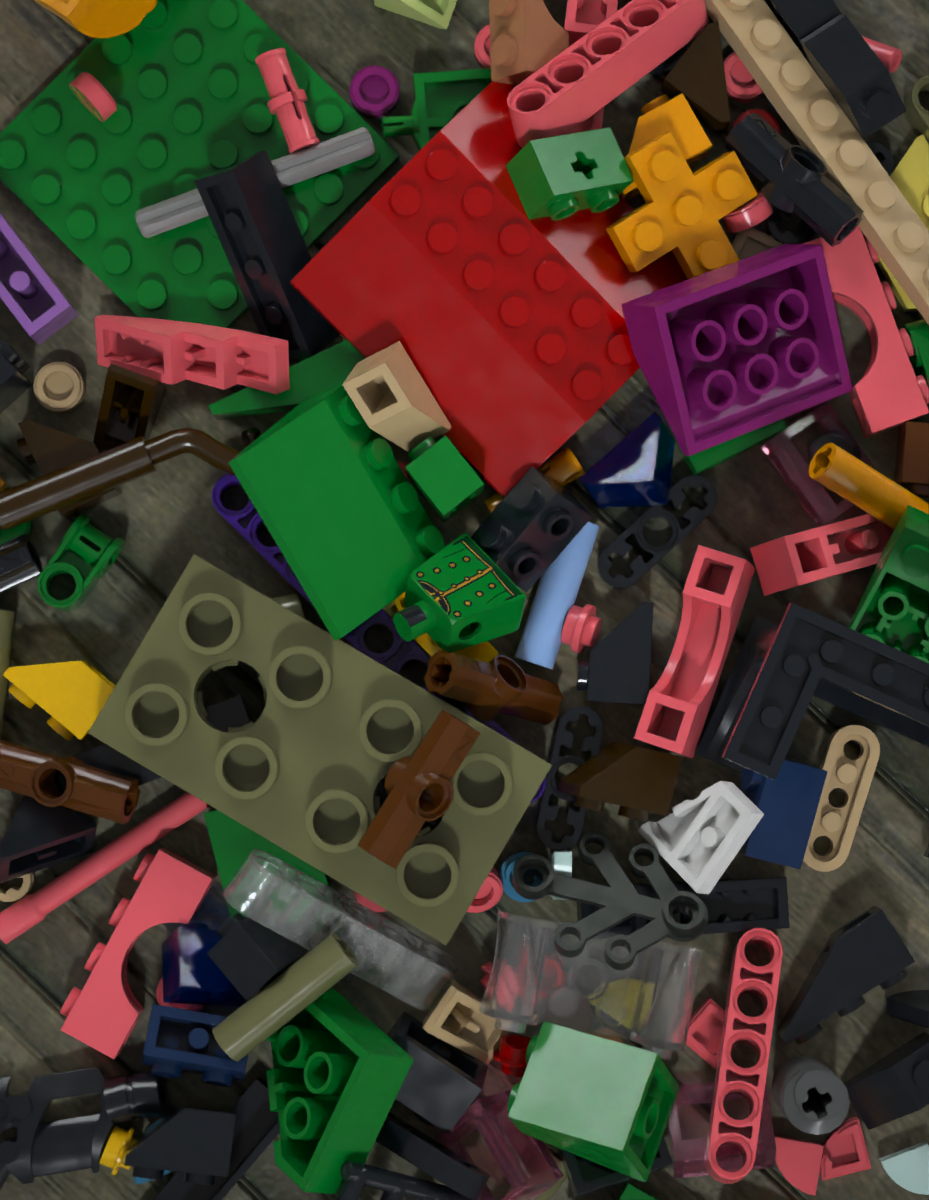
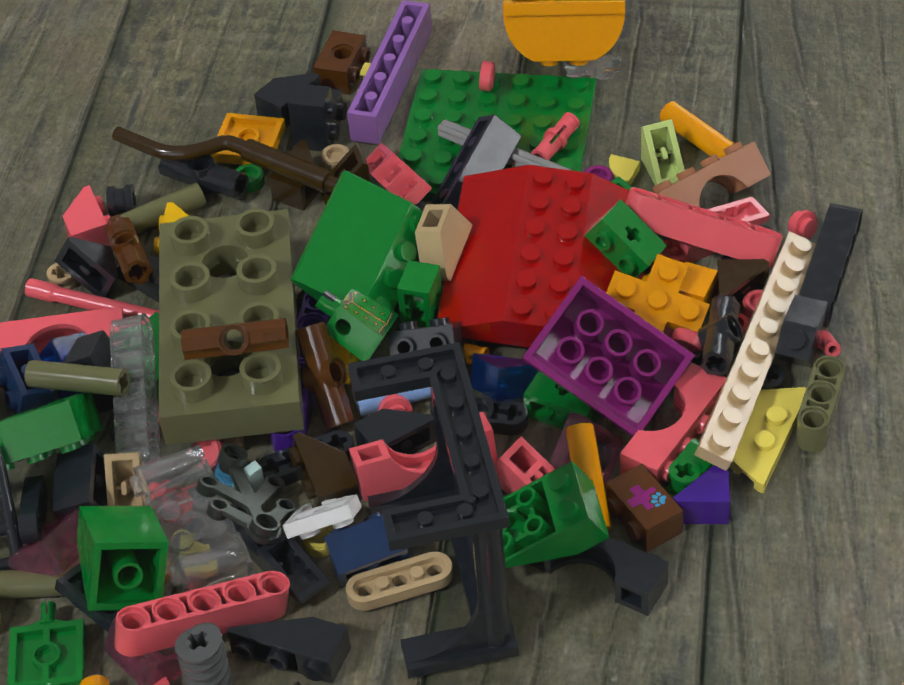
camera: 60 degrees right, 40 degrees down
green piece [38,513,125,611] -> none
none -> light yellow tile [609,154,640,185]

